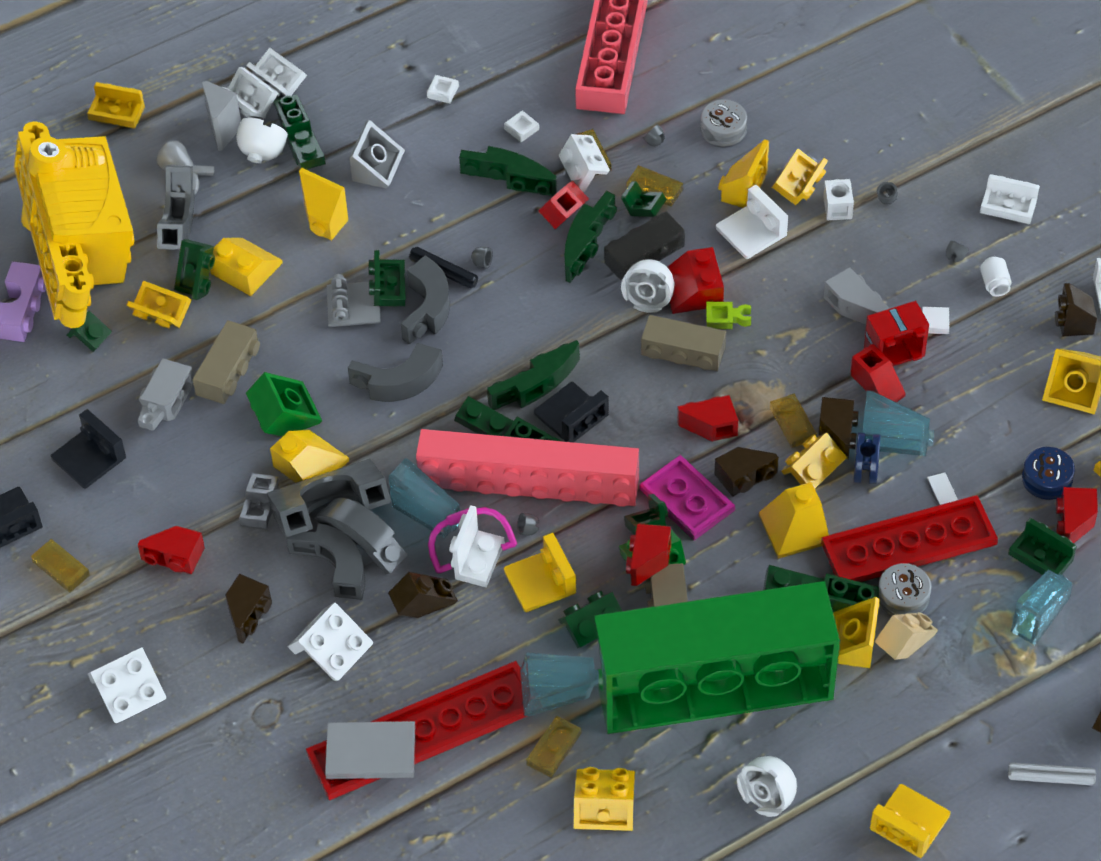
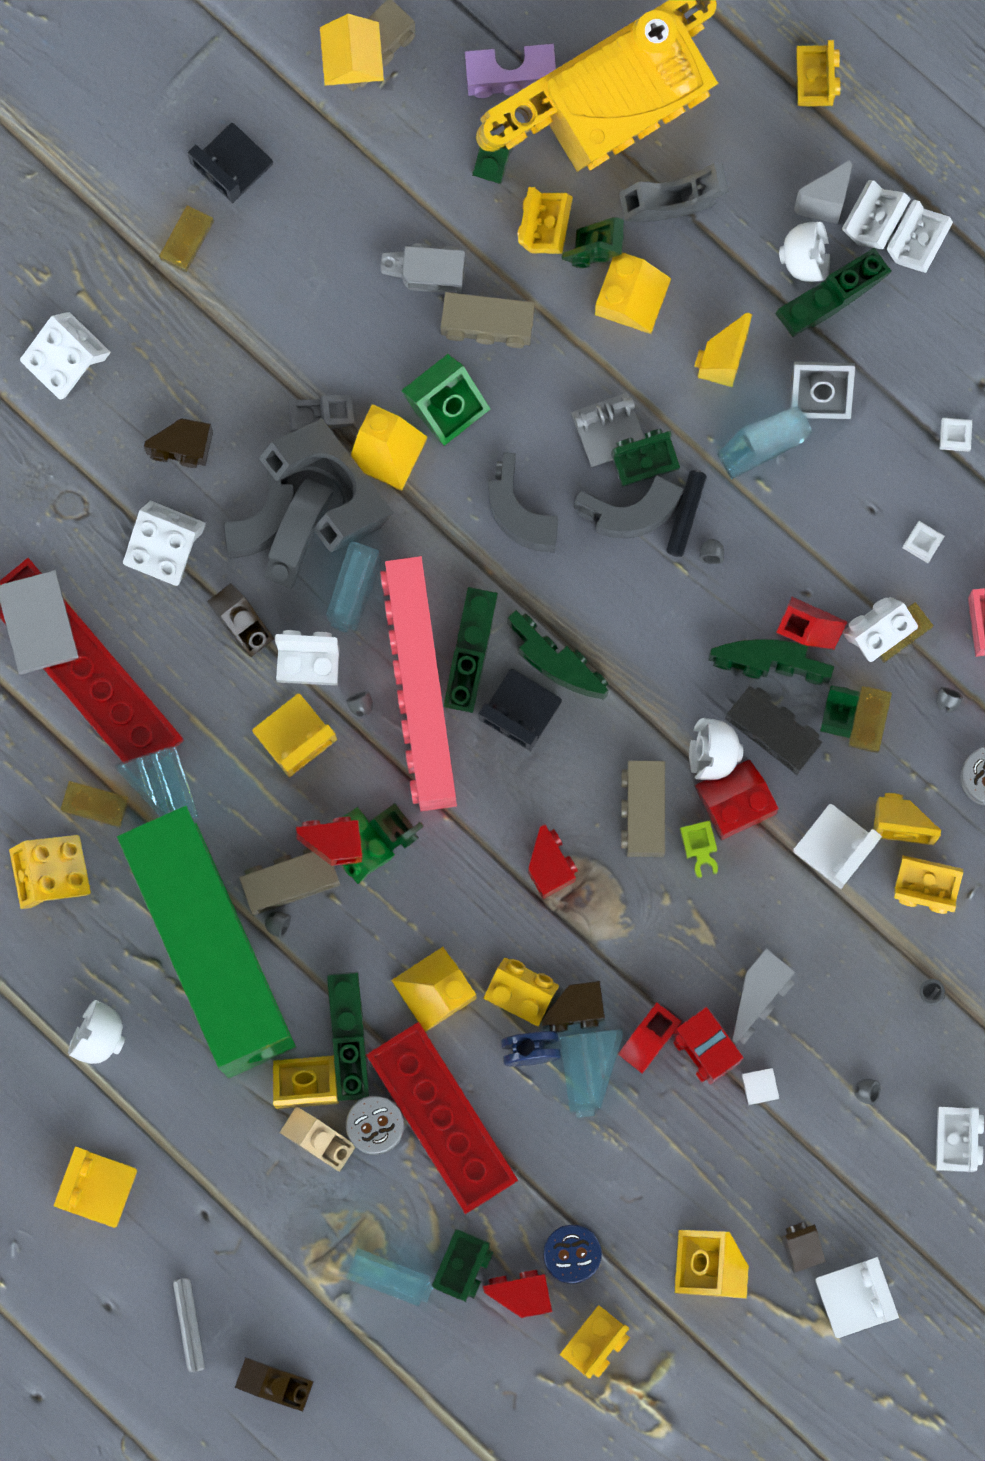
camera: 75 degrees right, 25 degrees up
black bracket [51,409,126,489] -> none
red slope [138,526,205,574] -> none
light grey piece [156,141,214,195] -> none
dark pink piece [428,507,517,574] -> none
dark green slope [459,146,557,196] -> none
dark green bracket [558,590,622,648] -> none
dark pink tile [640,455,735,541] -> none
dark brown slope [714,447,779,497] -> none
clear yellow plate [770,393,817,448] -> none
white brick [823,179,854,220] -> none
white window [927,472,958,505] -> none
white brick [980,257,1012,297] -> none
none -> clear light blue slope [717,406,813,480]

